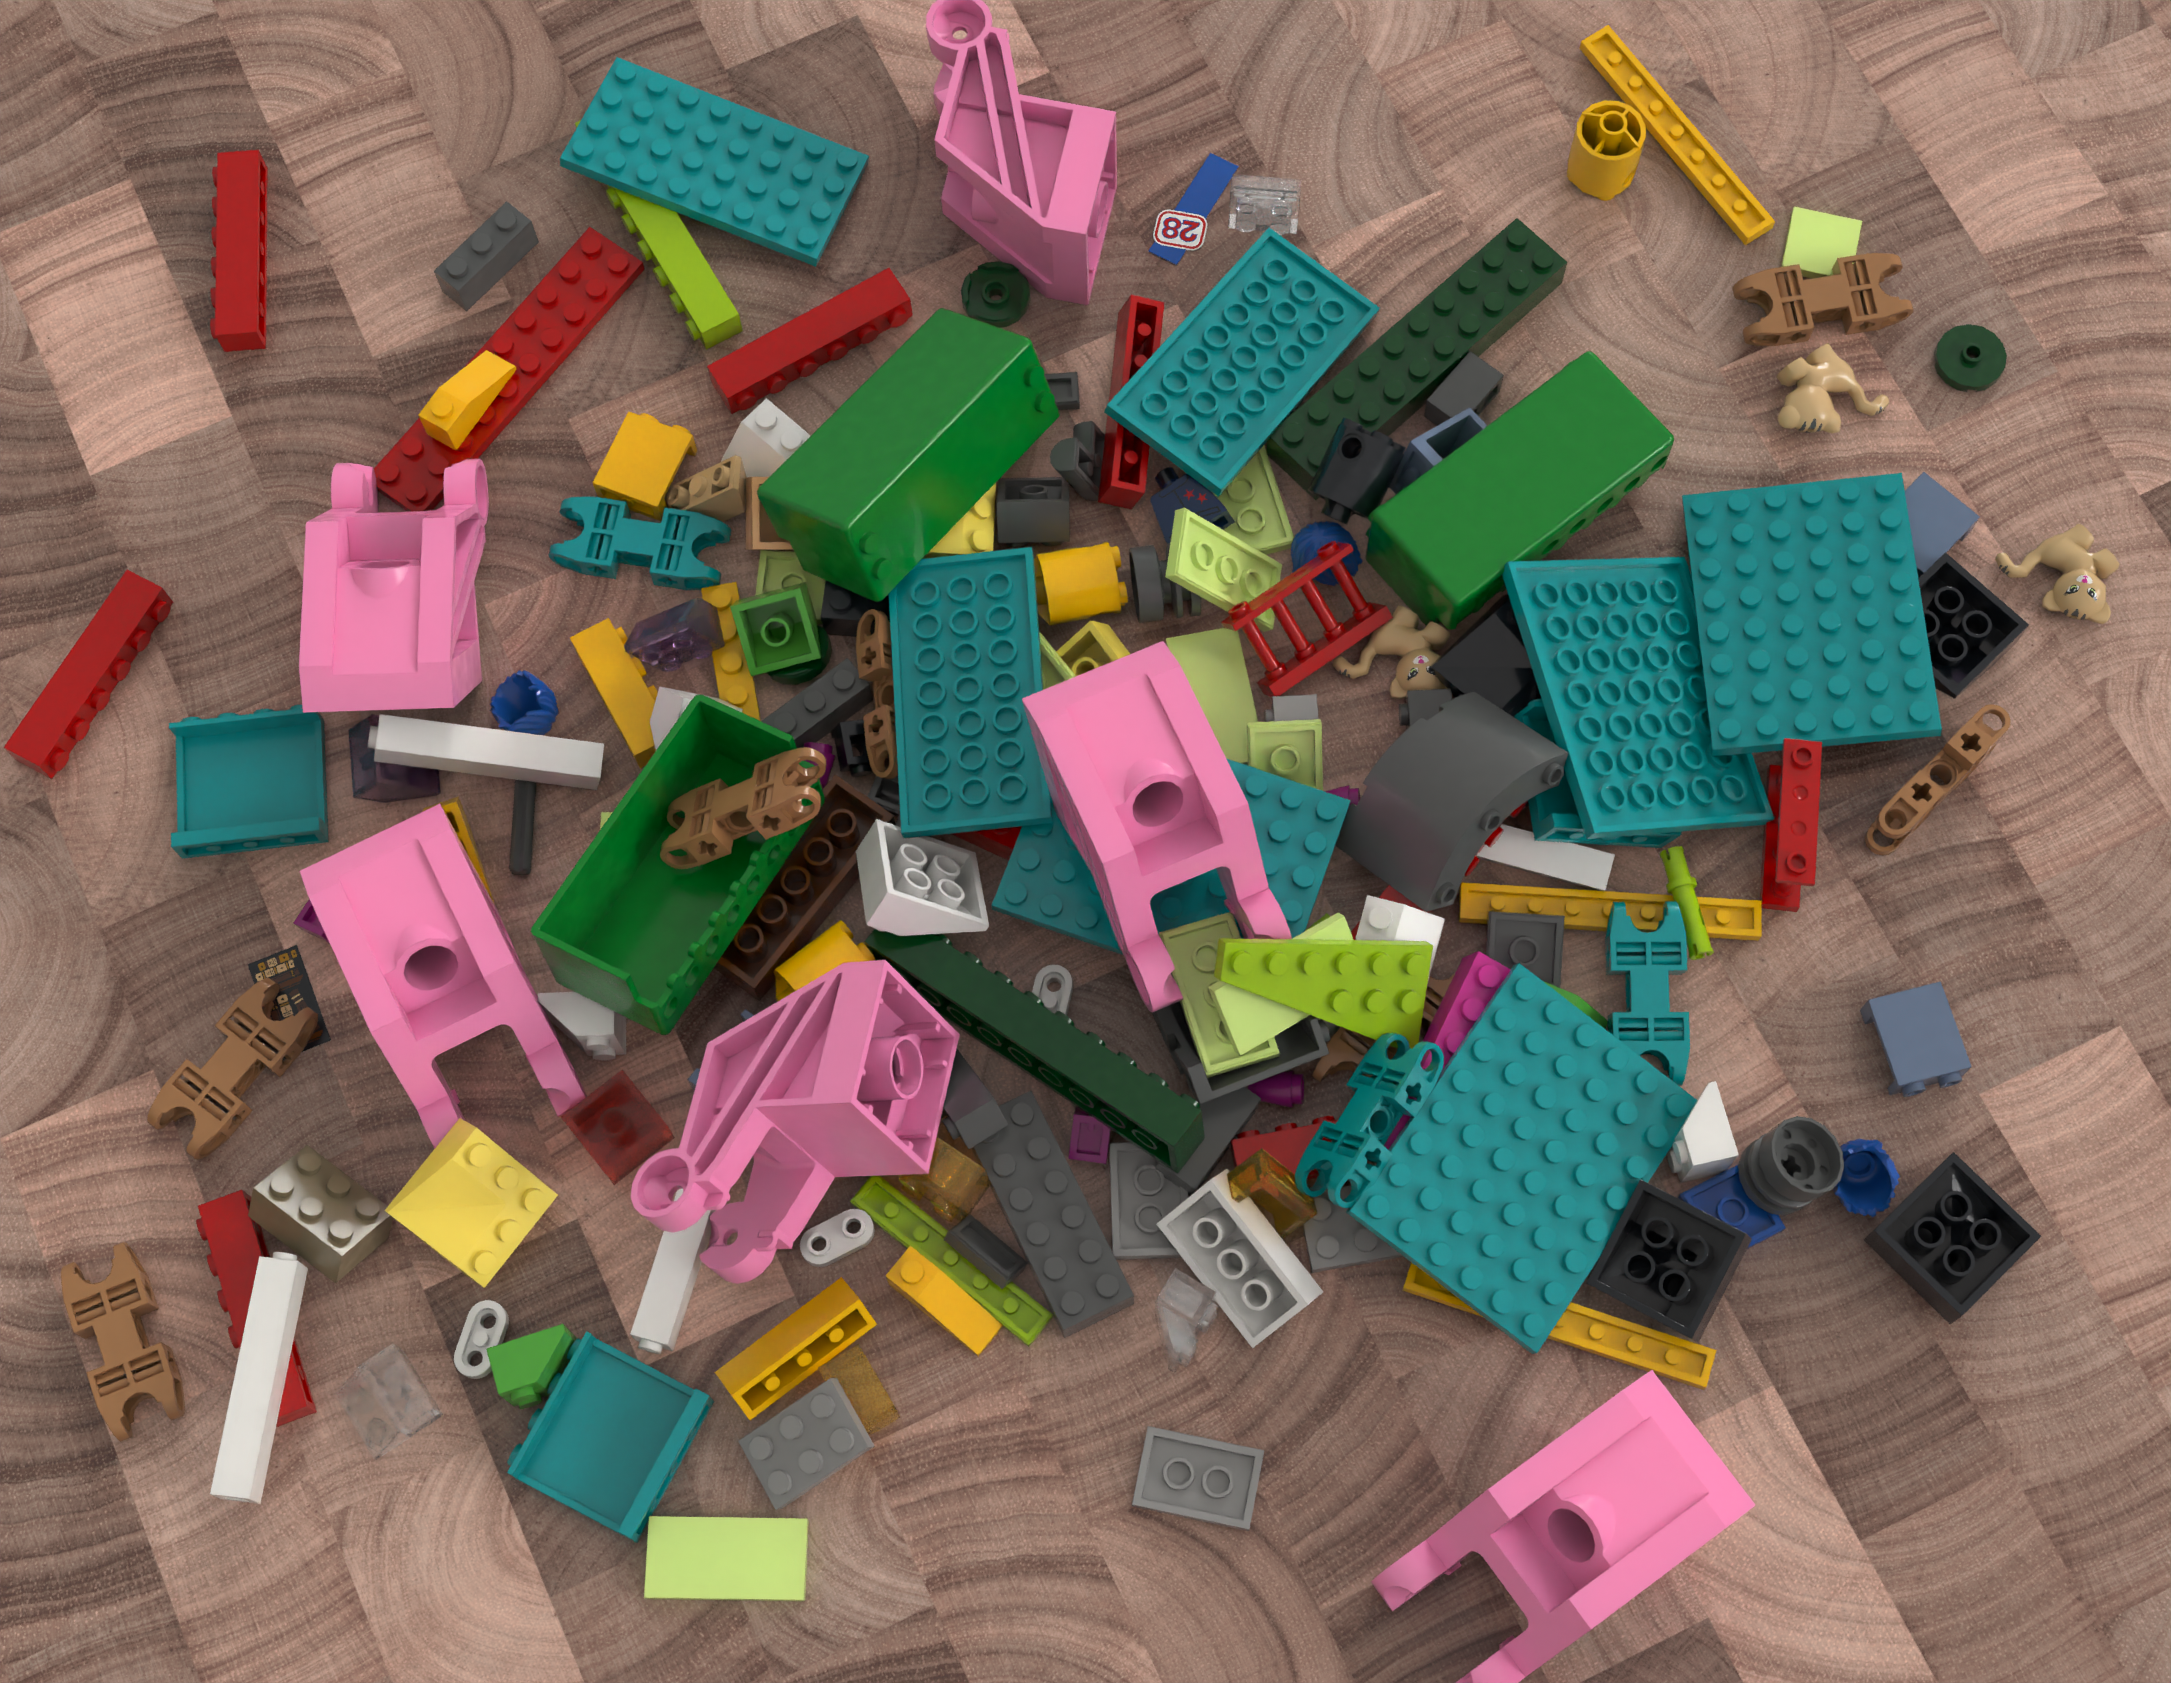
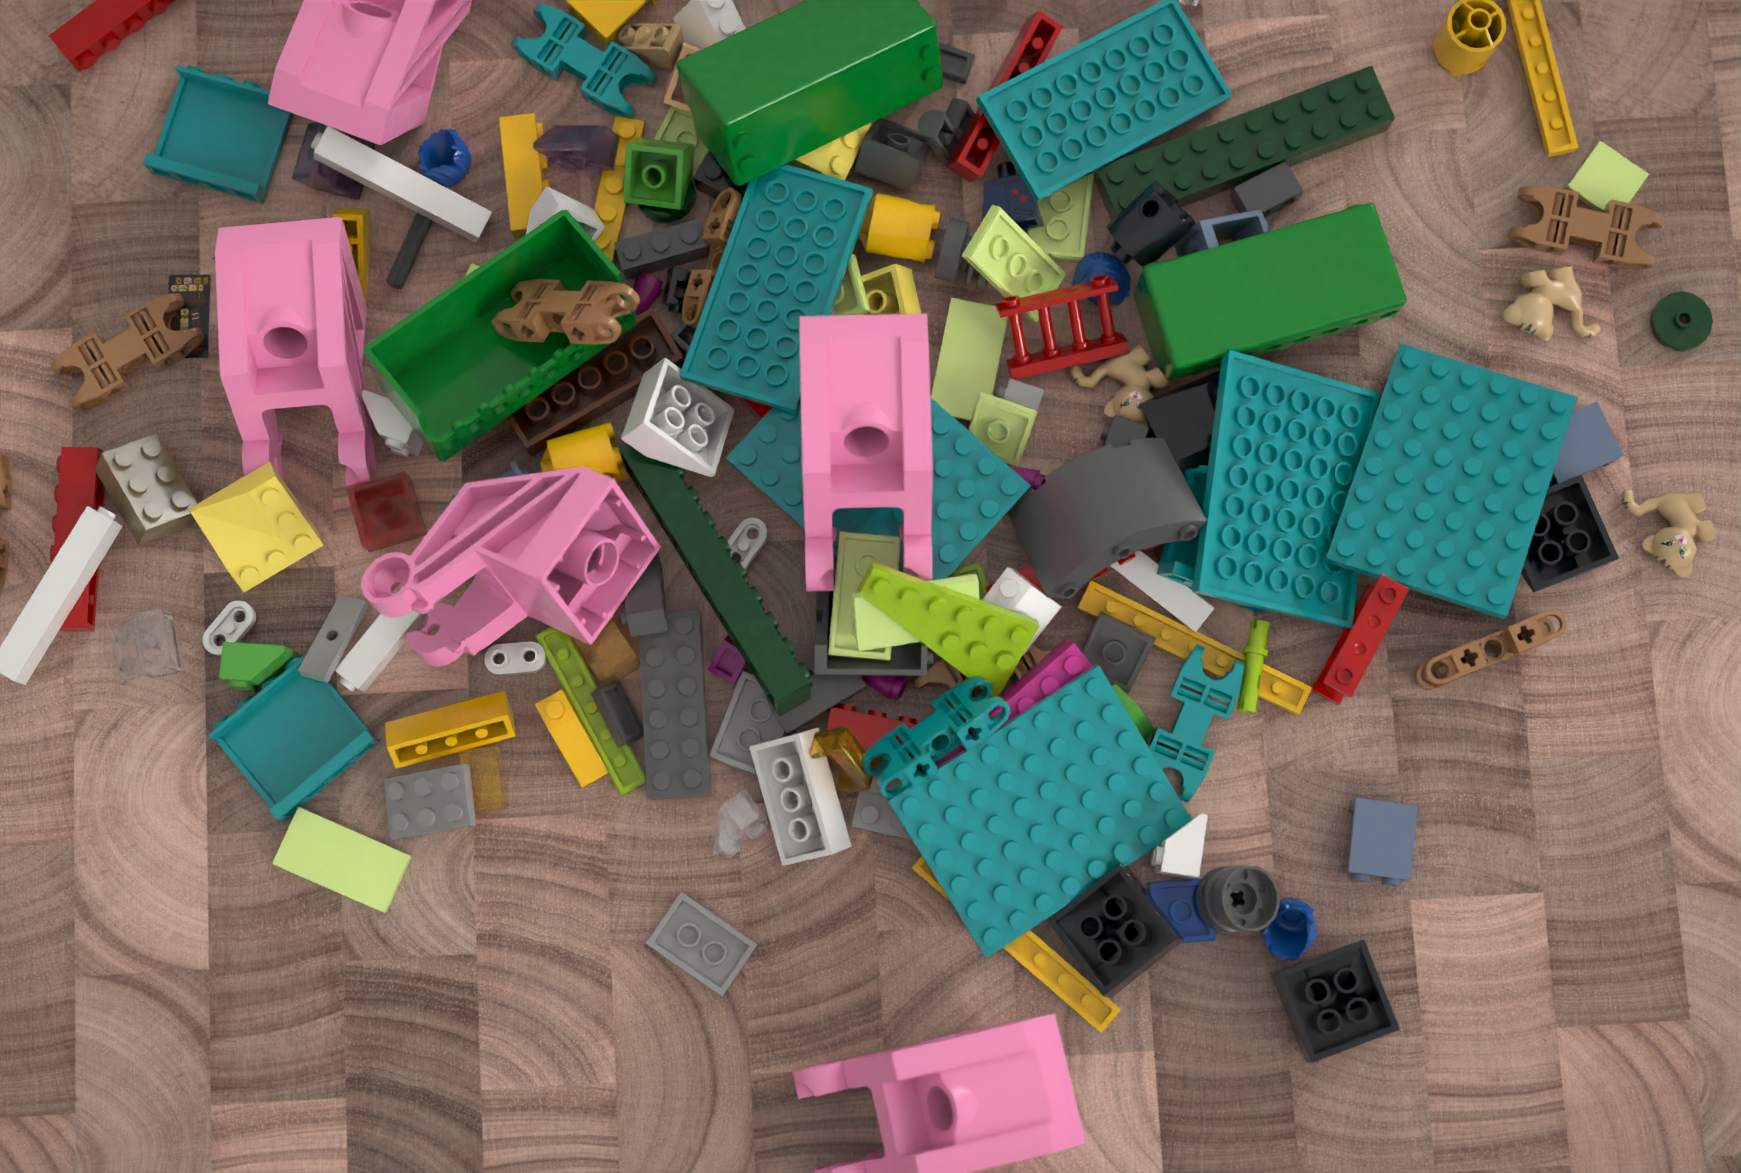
camera: 20 degrees right, 10 degrees up
none -> light grey tile [298,594,369,683]

